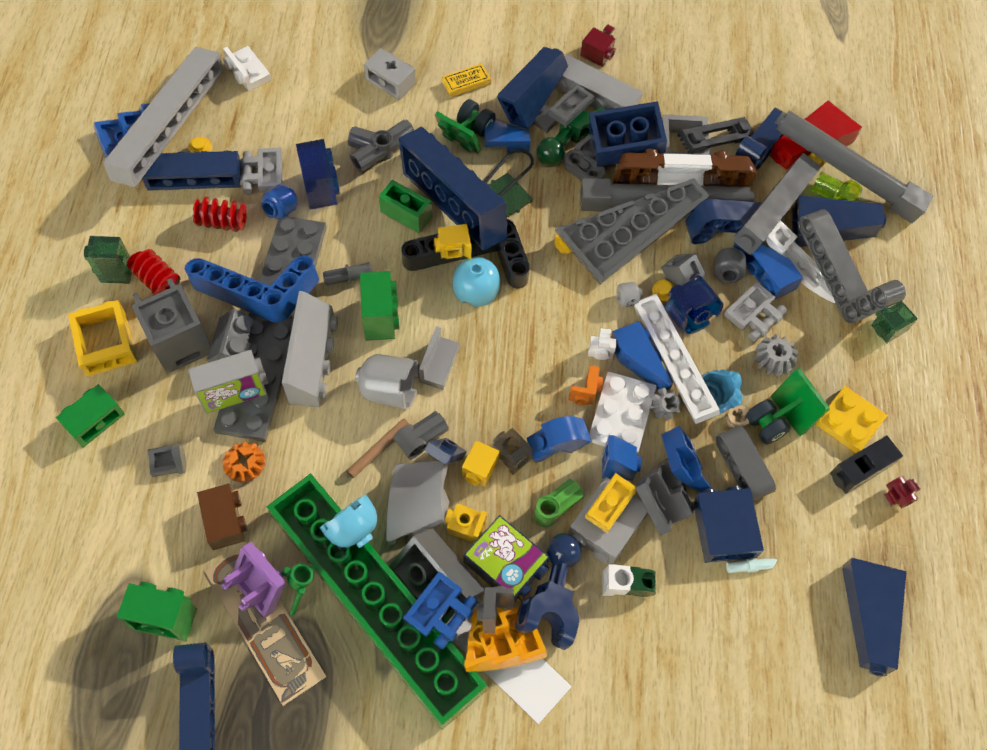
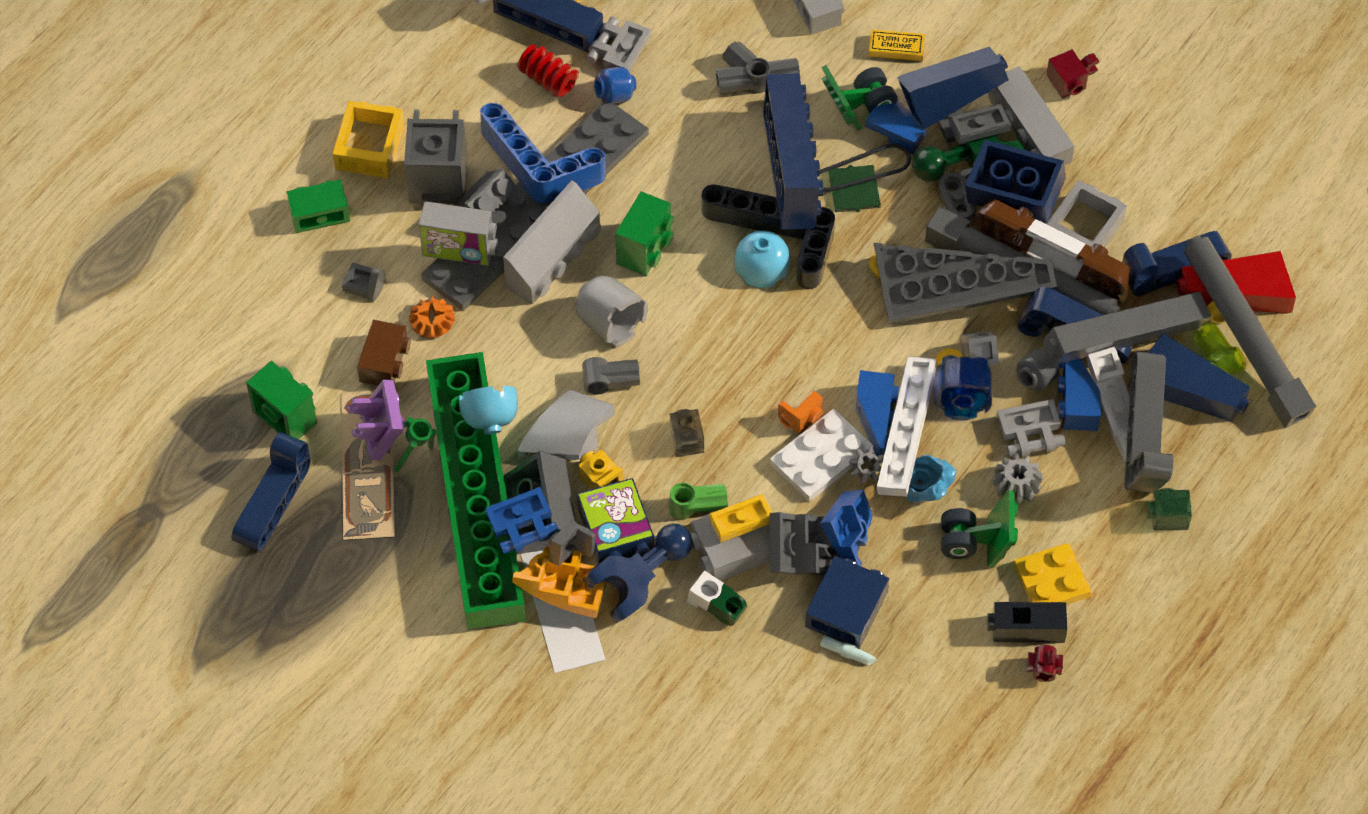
camera: 35 degrees right, 5 degrees down
clear green brick [84,236,132,284] -> none
red piece [127,249,181,295] -> none
clear blue brick [296,139,340,210] -> none
dark grey axle [323,262,372,285] -> none
medium nougat bar [347,418,409,478] -> none
green brick [379,180,432,234] -> none
light grey panel [419,326,460,390] -> none
plate [425,438,467,465] -> none
yellow window [434,224,472,259] -> none
yellow brick [462,440,500,487] -> none
blue brick [526,416,592,462] -> none
white plate [588,328,616,360] -> none
blue slope [602,435,641,481] -> none
light grey piece [616,282,642,307] -> none
black container [677,117,754,154] -> none
dark grey beam [715,426,776,501] -> none
tan bush [725,405,749,429] -> none
dark blue slope [842,558,907,676] -> none

